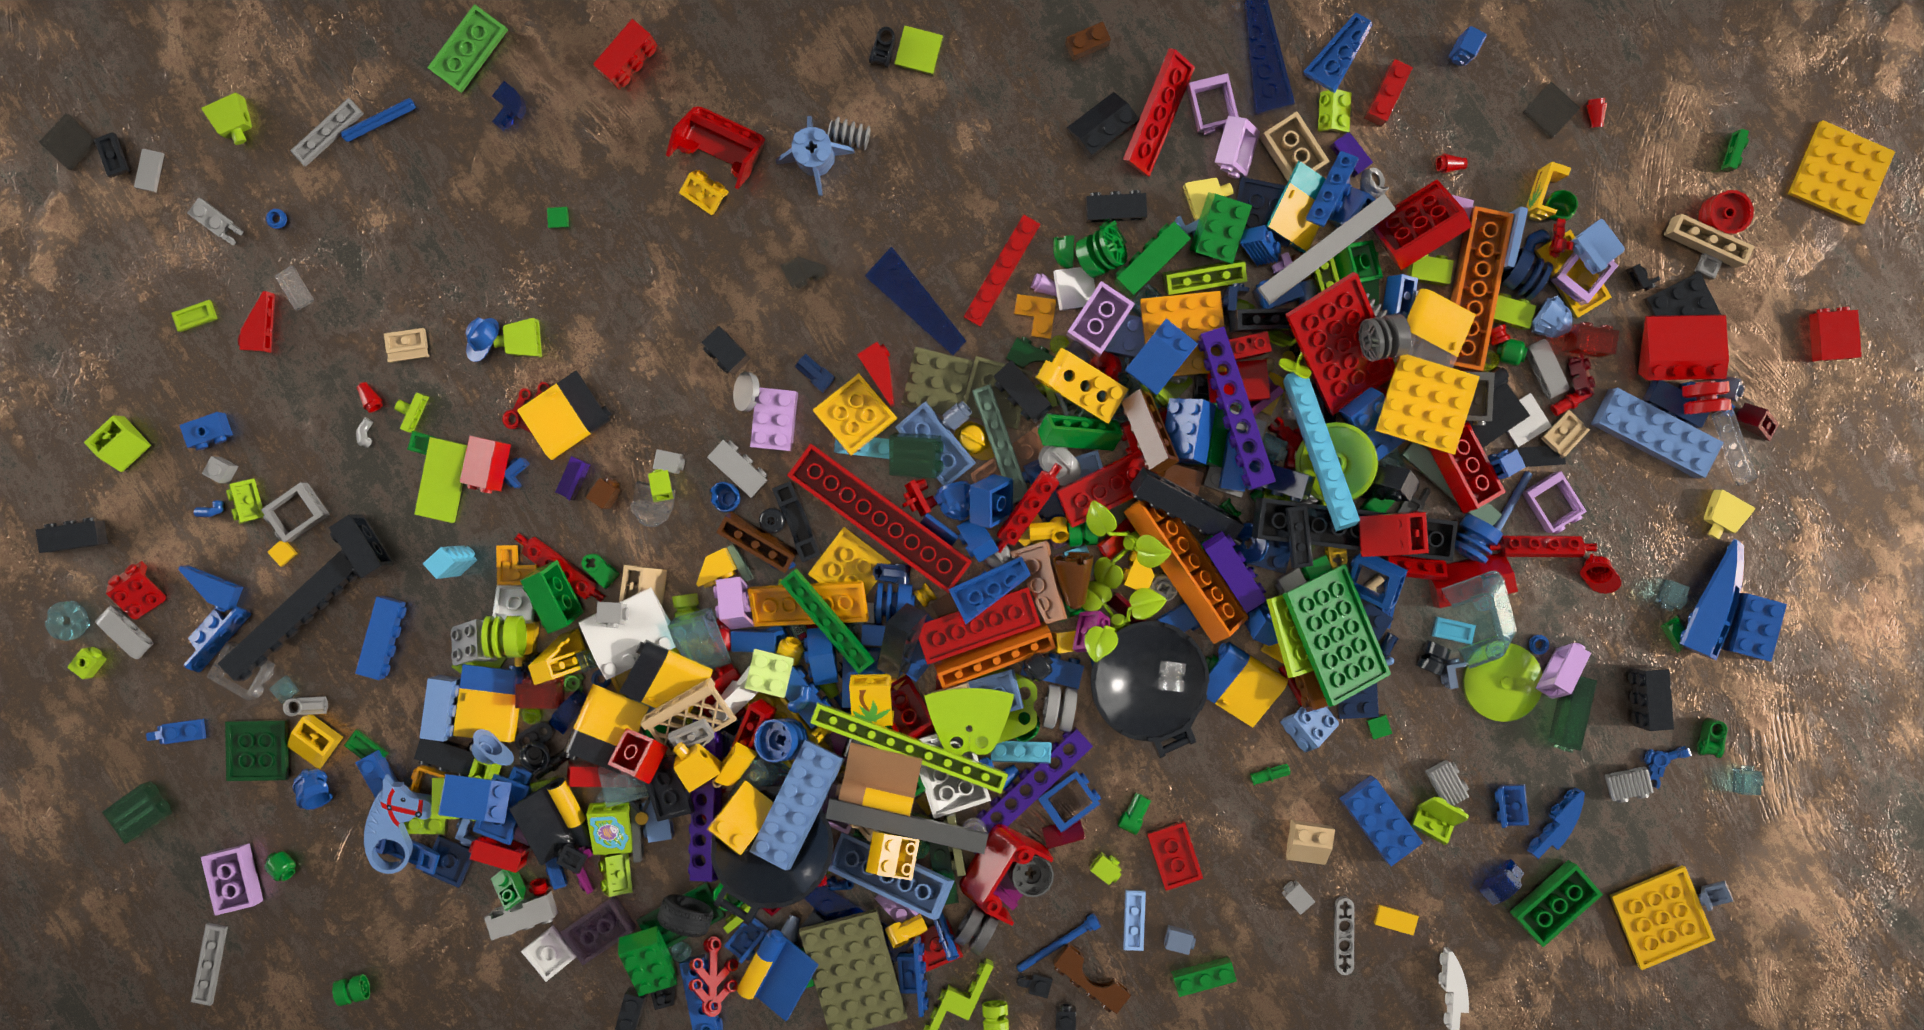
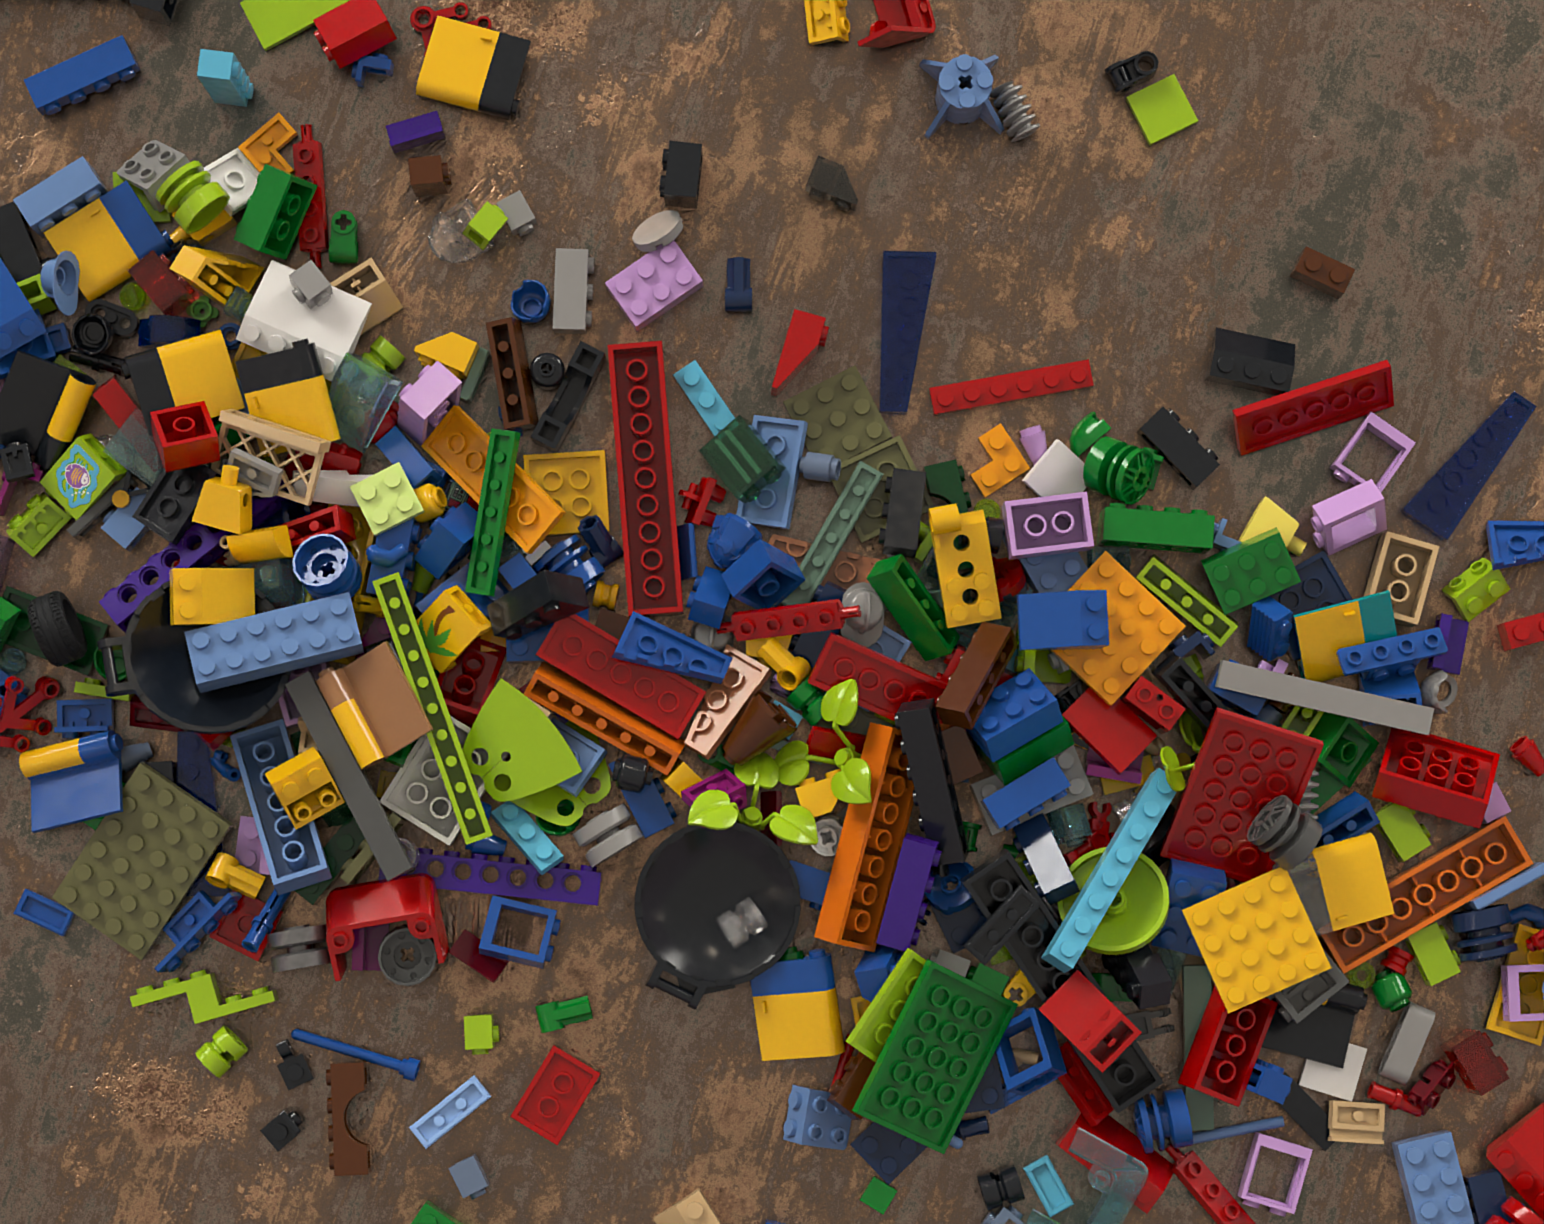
camera: 40 degrees right, 5 degrees down
yellow plate [813,373,897,456] -> none
yellow piece [954,421,994,461] -> none
dark purple brick [1197,327,1275,490] -> none
green axle [1250,764,1291,786] -> none
medium blue helmet [1531,295,1573,338] -> none

